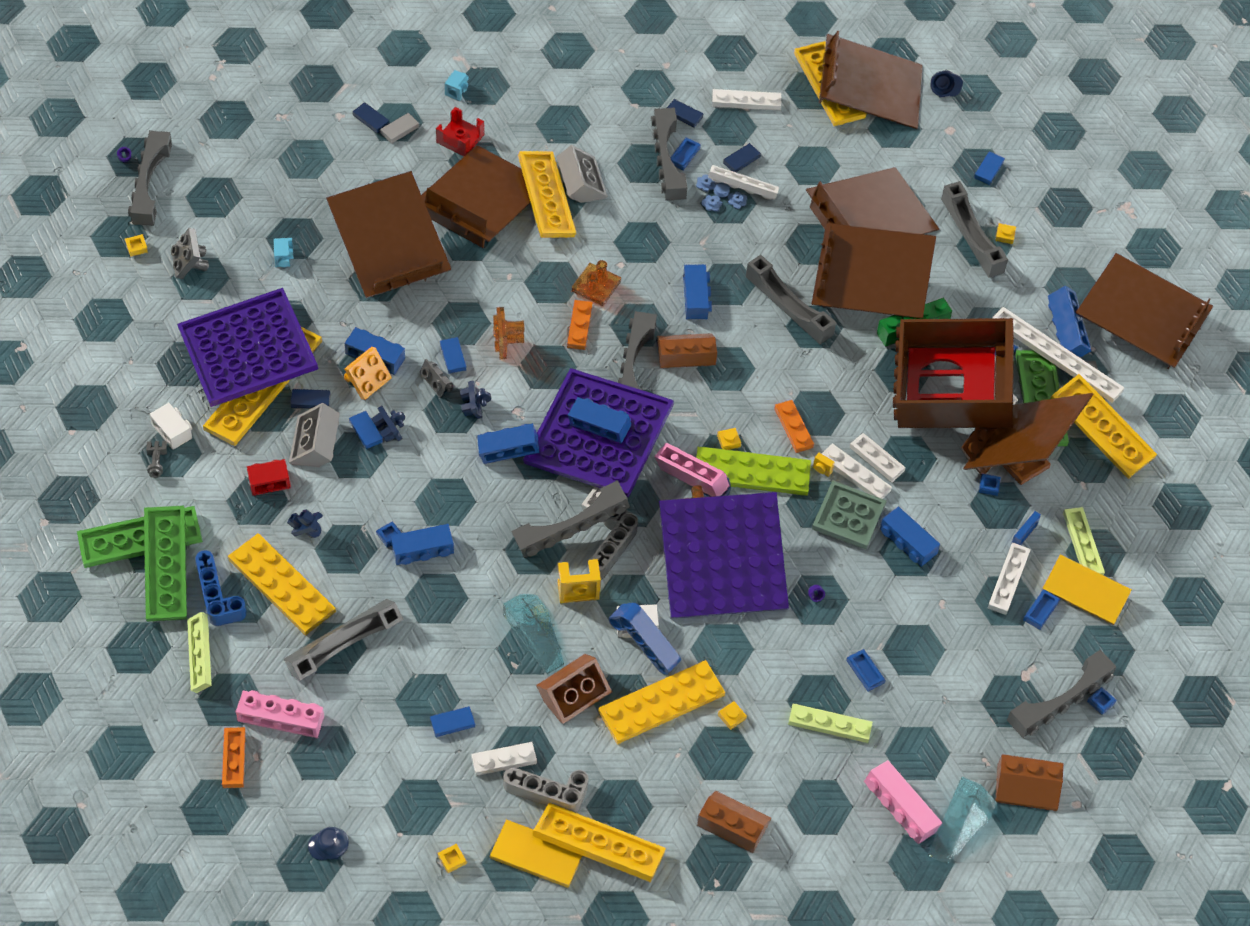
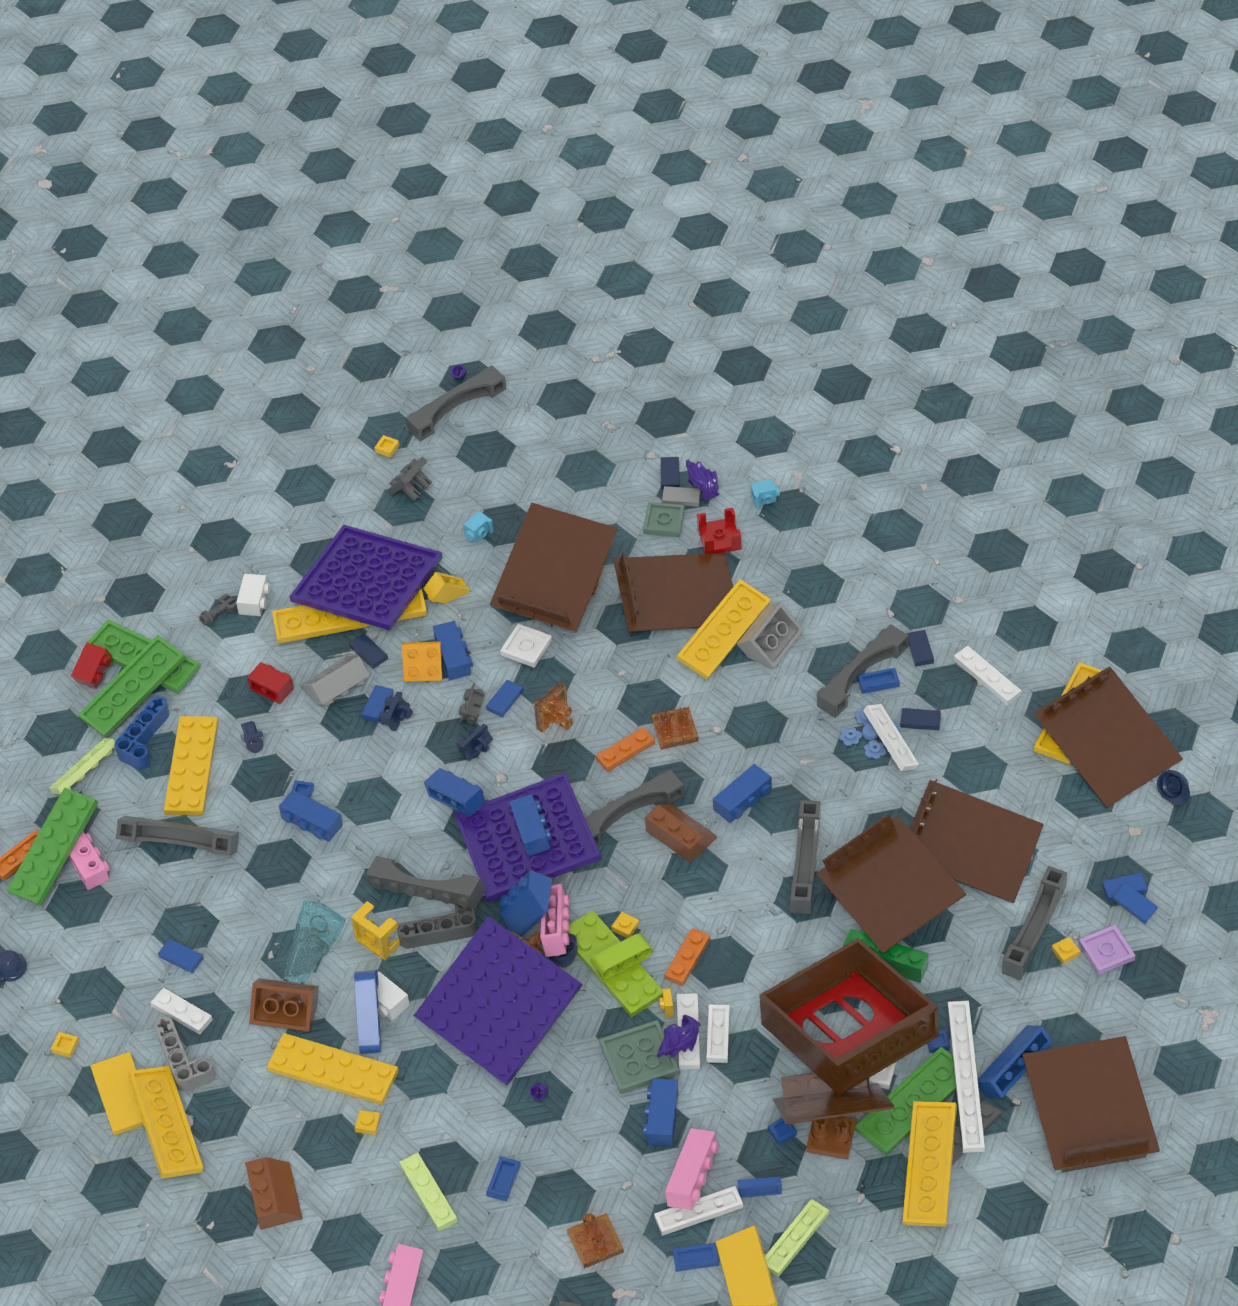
camera: 55 degrees right, 5 degrees down
none -> bright green plate [6,787,99,906]
none -> red brick [71,642,112,689]
none -> yellow slope [423,572,470,604]
none -> blue slope [499,870,552,939]
none -> white plate [500,624,552,668]
none -> clear orange plate [566,1213,624,1269]
none -> lime beam [591,933,653,979]
none -> sand green tile [643,502,685,537]
none -> dark purple hair [657,1014,701,1058]
none -> bright pink brick [665,1128,719,1210]
none -> dark purple hair [686,459,719,501]
none -> lavender plate [1078,925,1135,975]
none -> blue tile [1112,882,1158,924]

